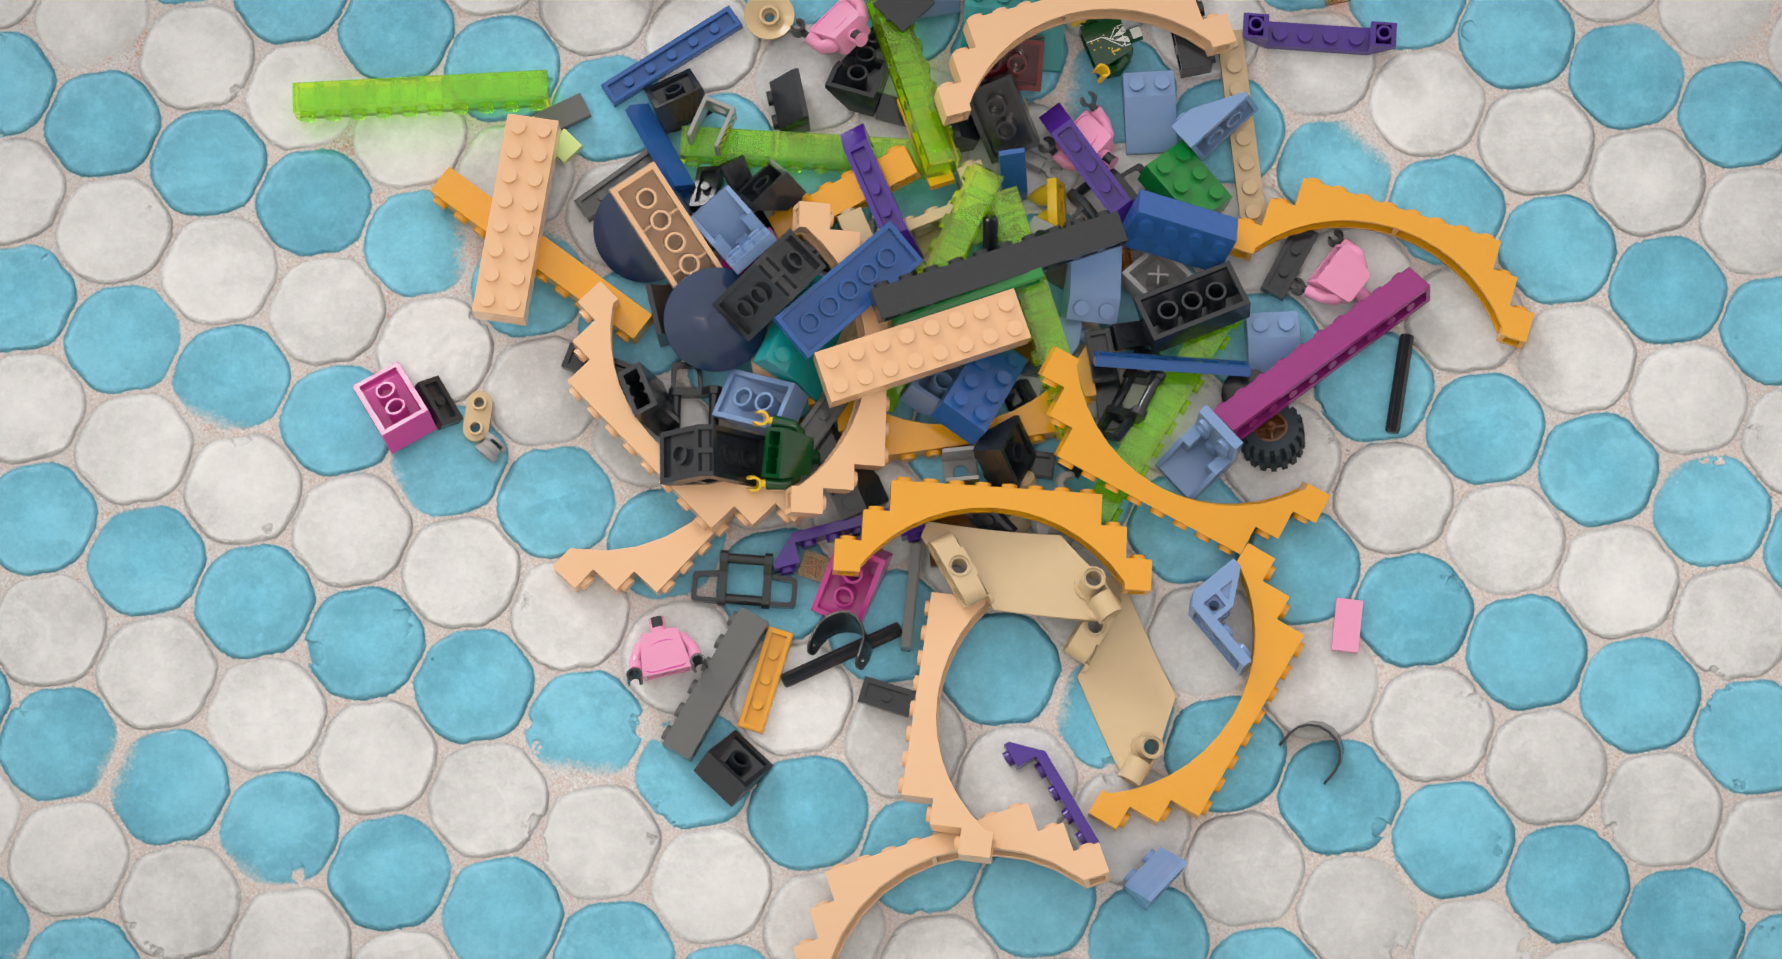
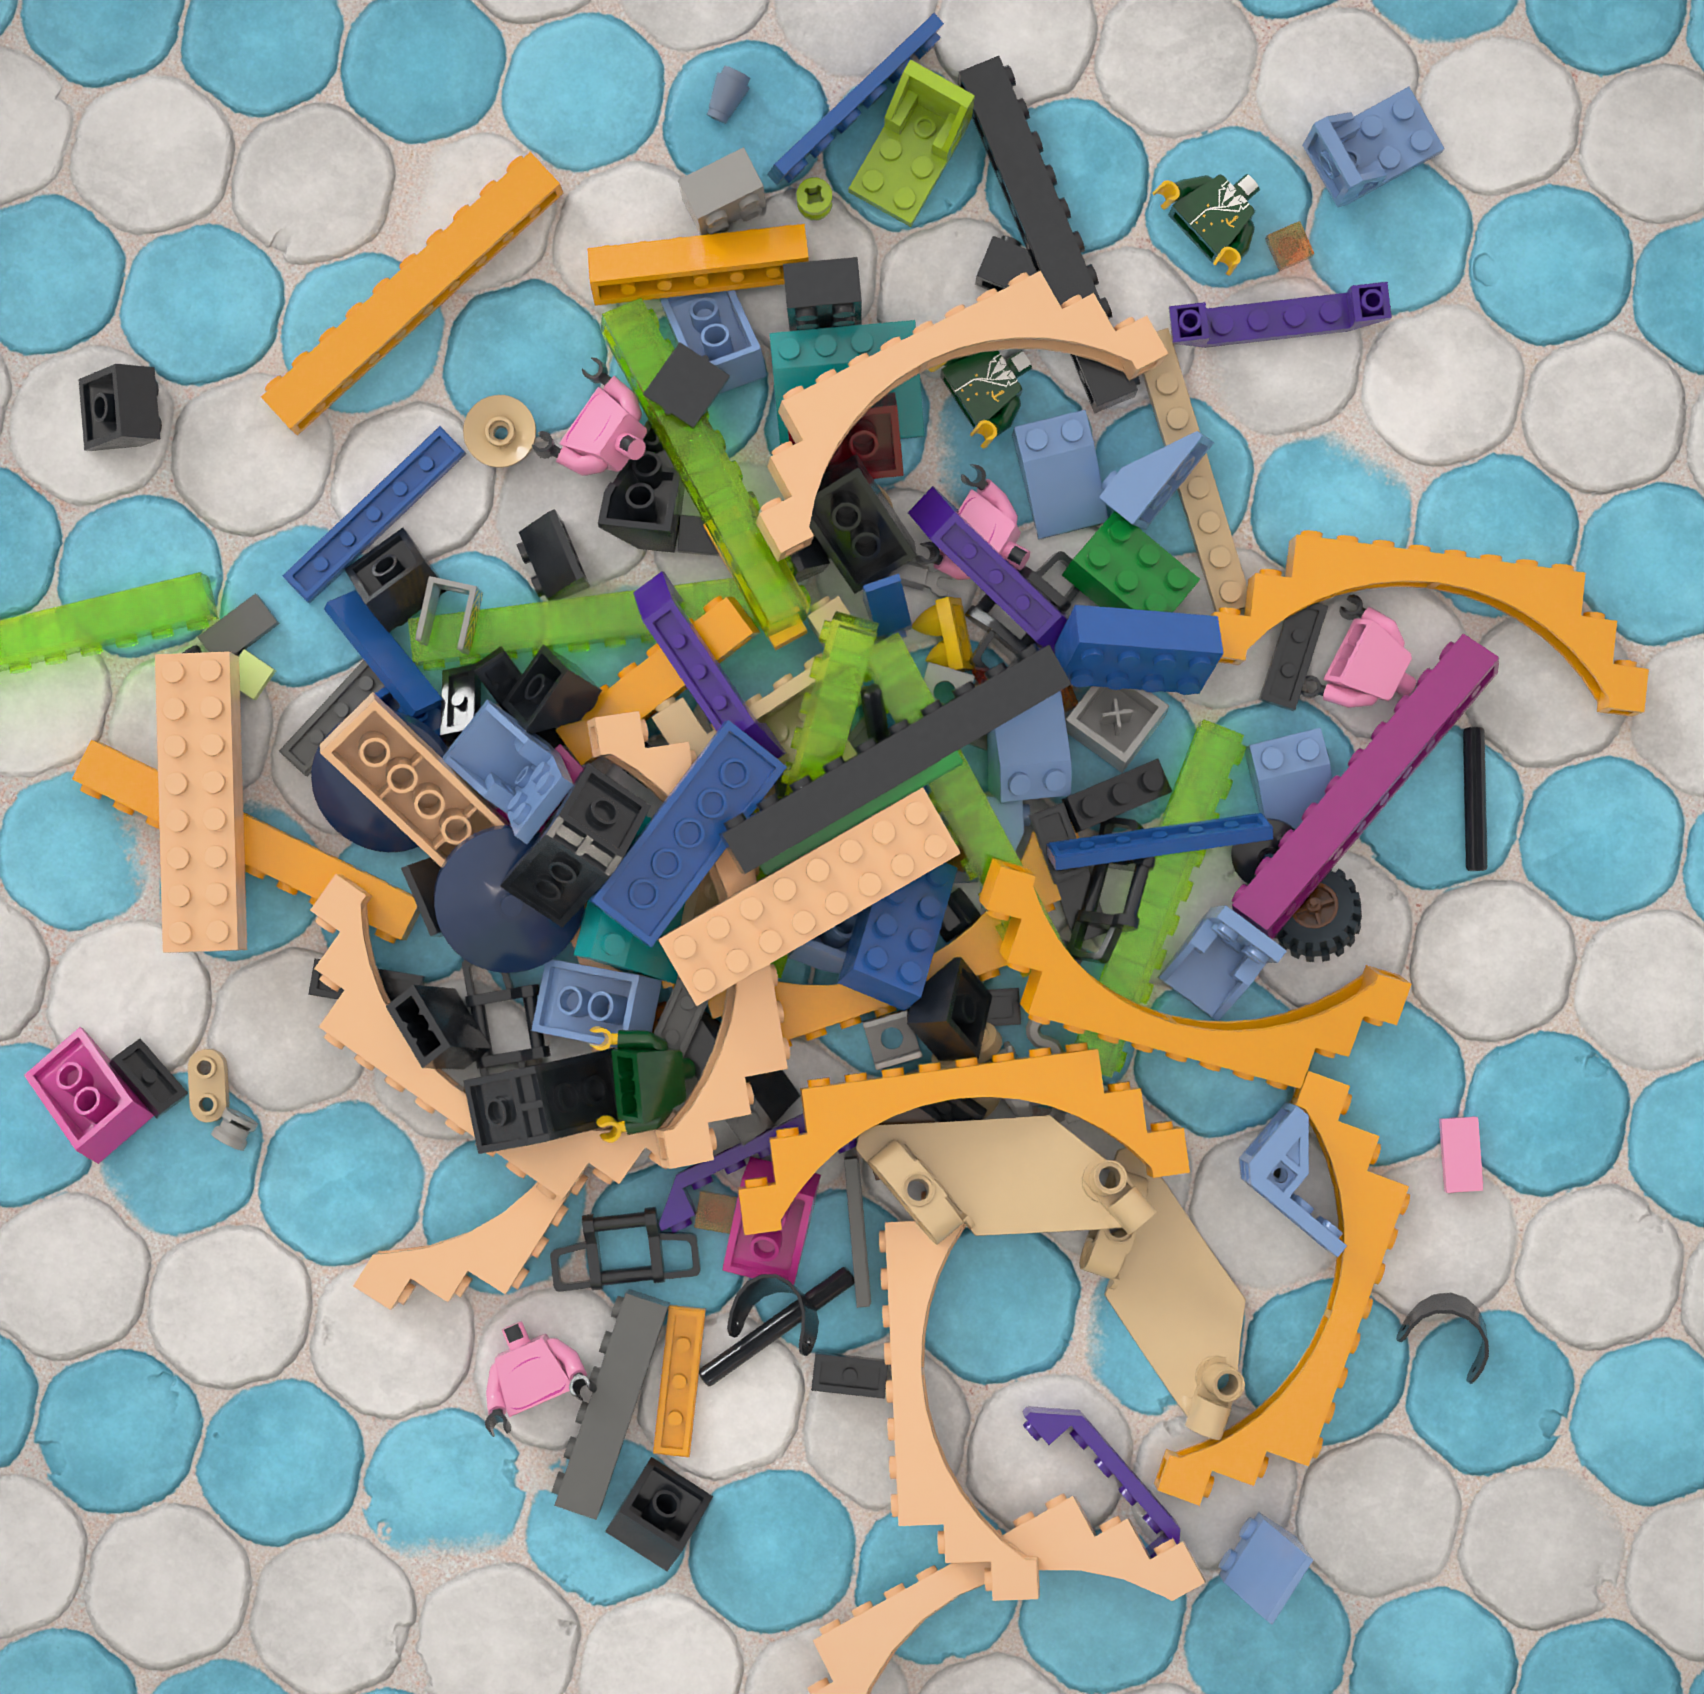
camera: 10 degrees left, 10 degrees up
black slope [1133,261,1251,354] -> none

